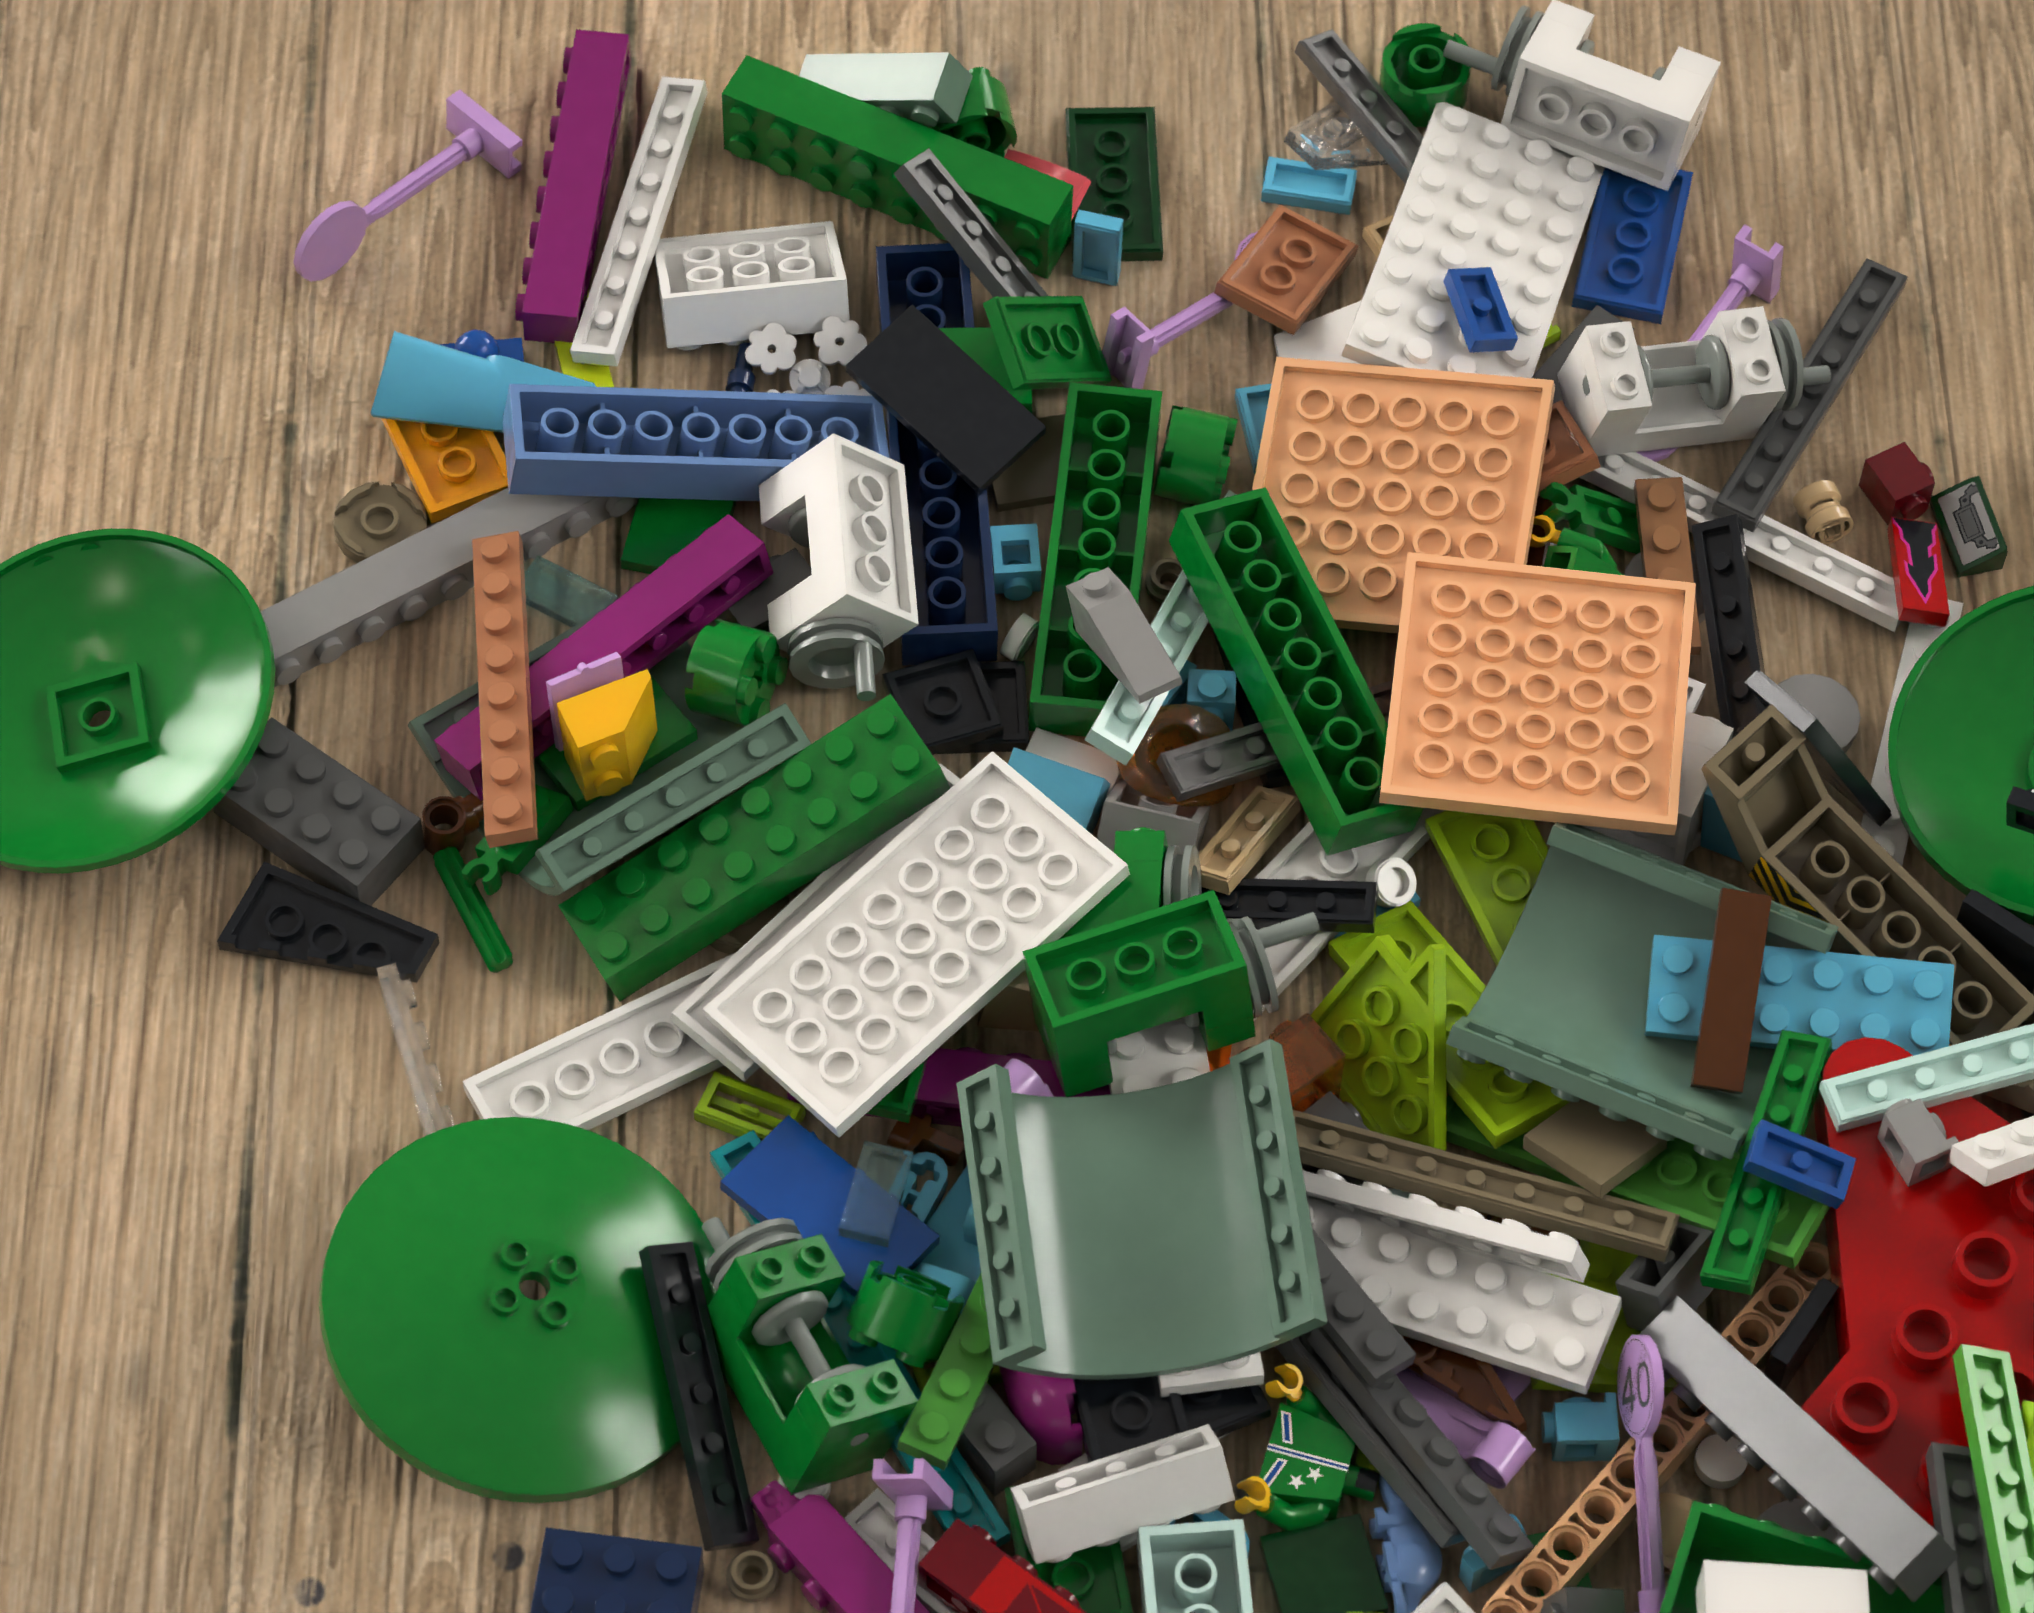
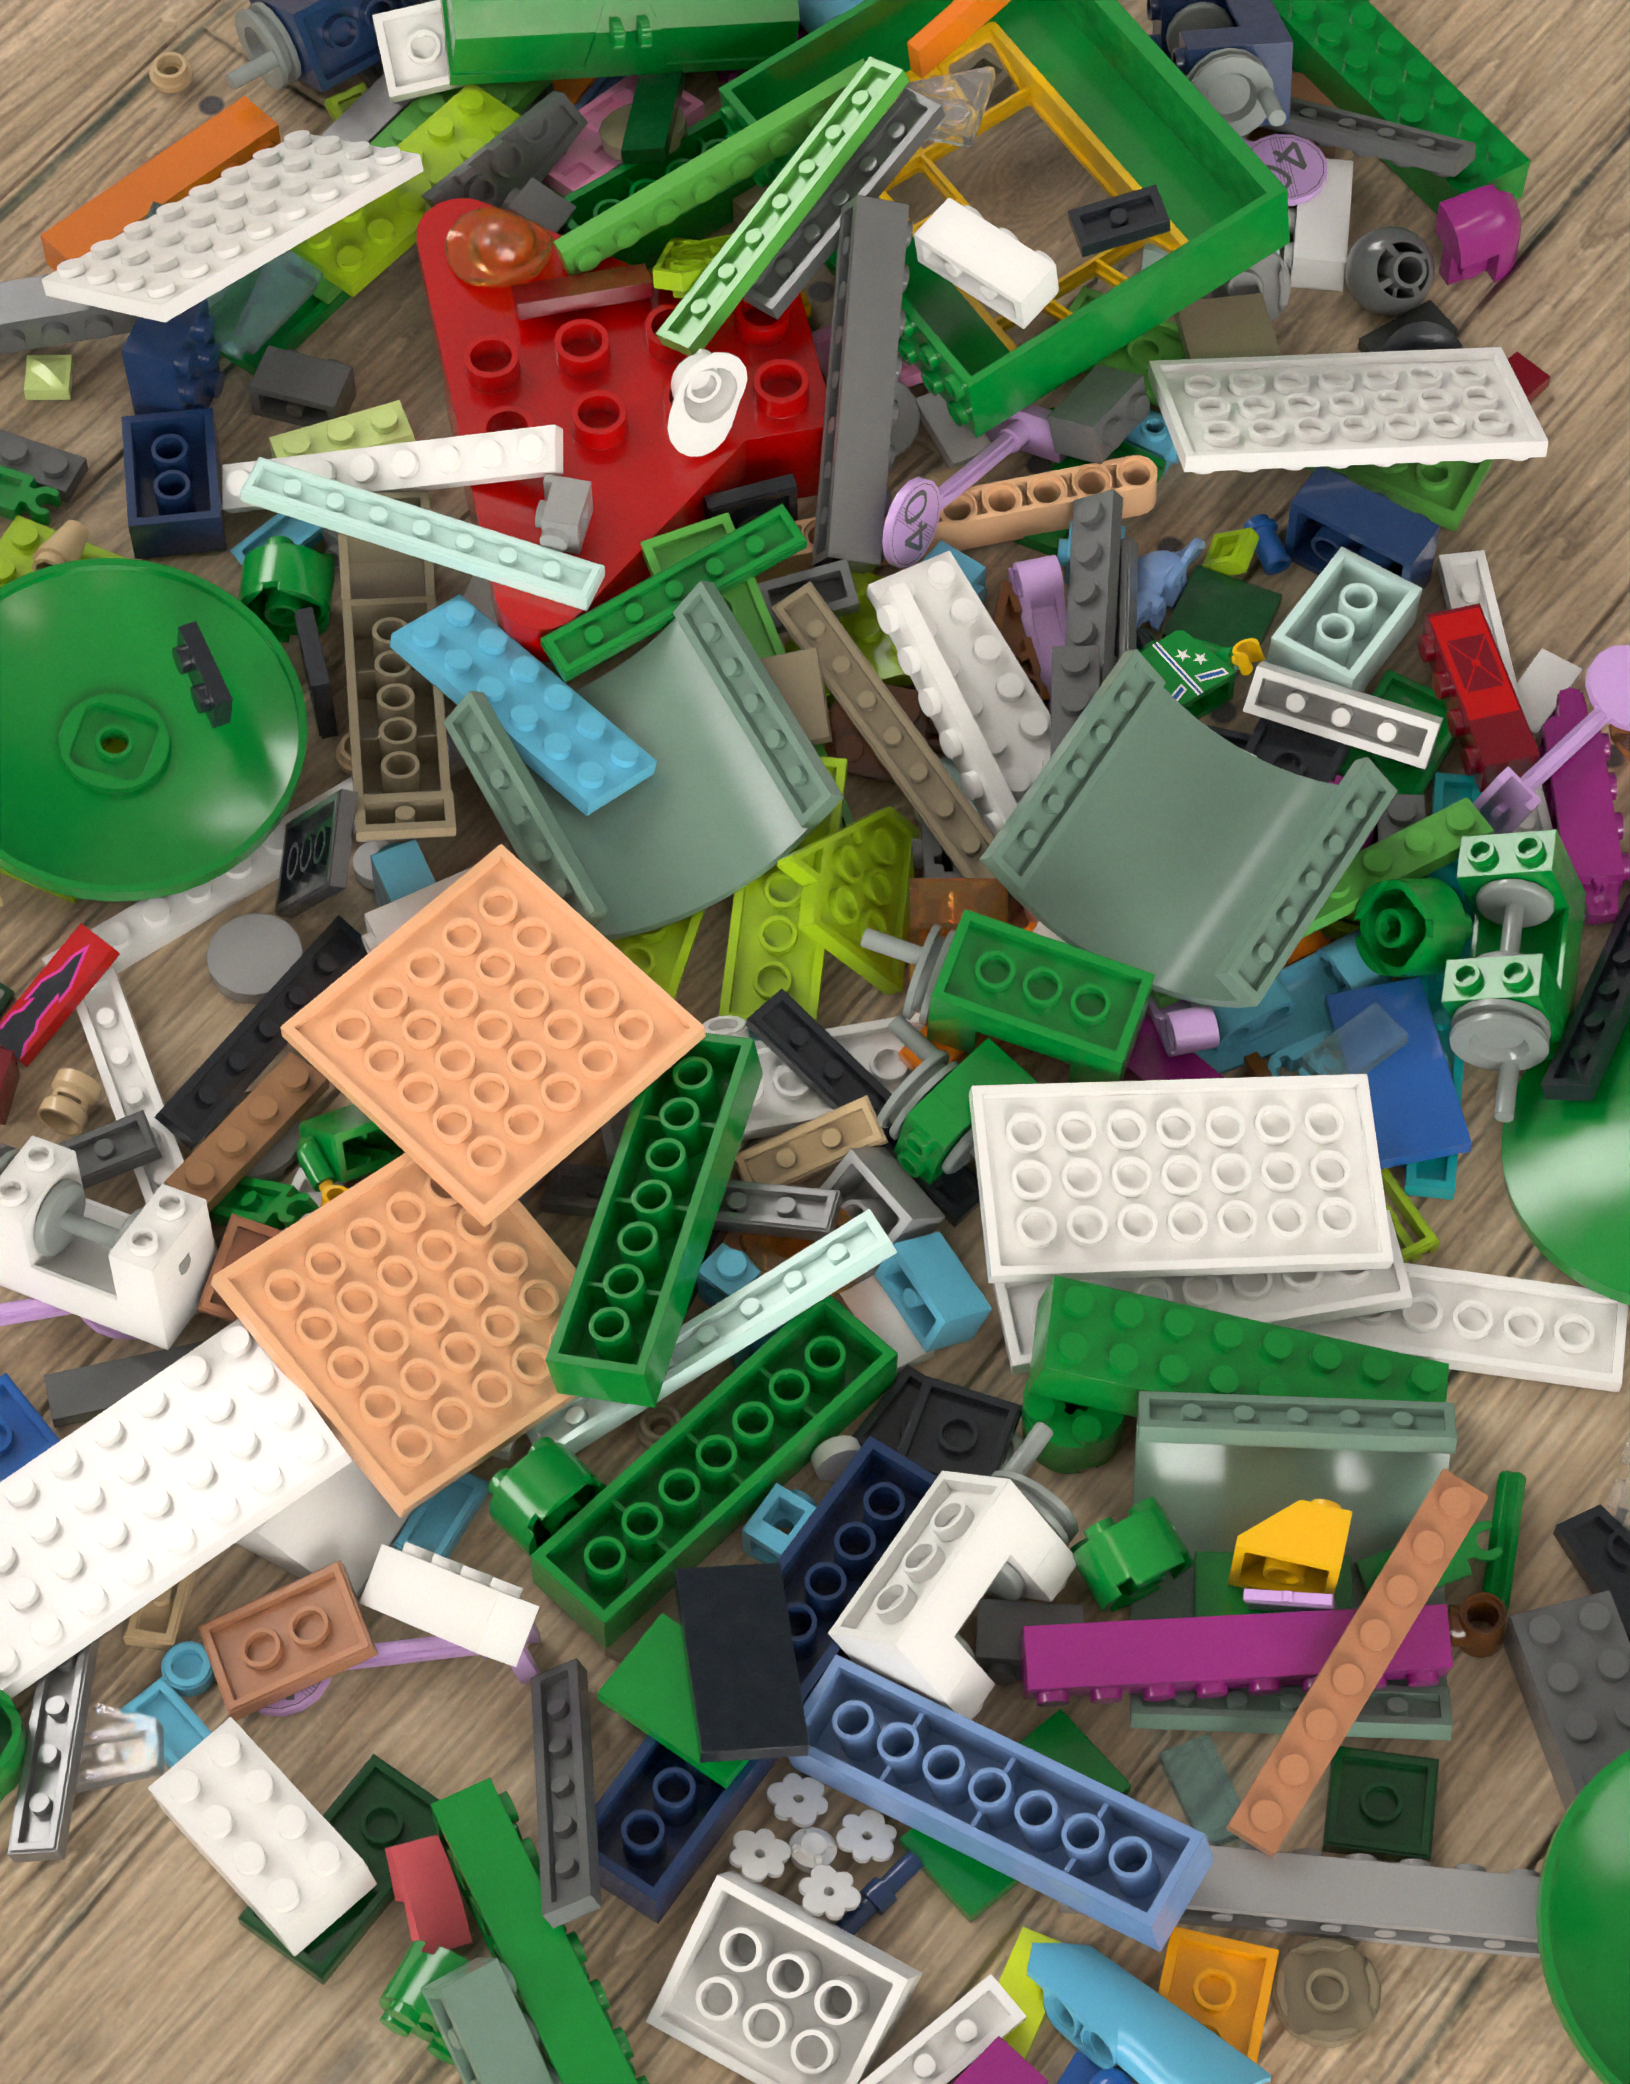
camera: 140 degrees left, 0 degrees up
green tile [983,296,1112,390] -> none
light grey slope [1066,567,1183,704] -> none
medium azure tile [1073,210,1123,286] -> none
blue plate [1443,267,1518,353] -> none
reddish brown tile [1691,888,1772,1095] -> none
blue plate [1742,1119,1856,1209] -> none
none -> white brick [148,1717,377,1957]
none -> medium azure tile [161,1641,215,1697]
none -> white brick [359,1542,540,1667]
none -> white piece [667,349,748,457]
none -> dark green tile [1322,1746,1439,1862]

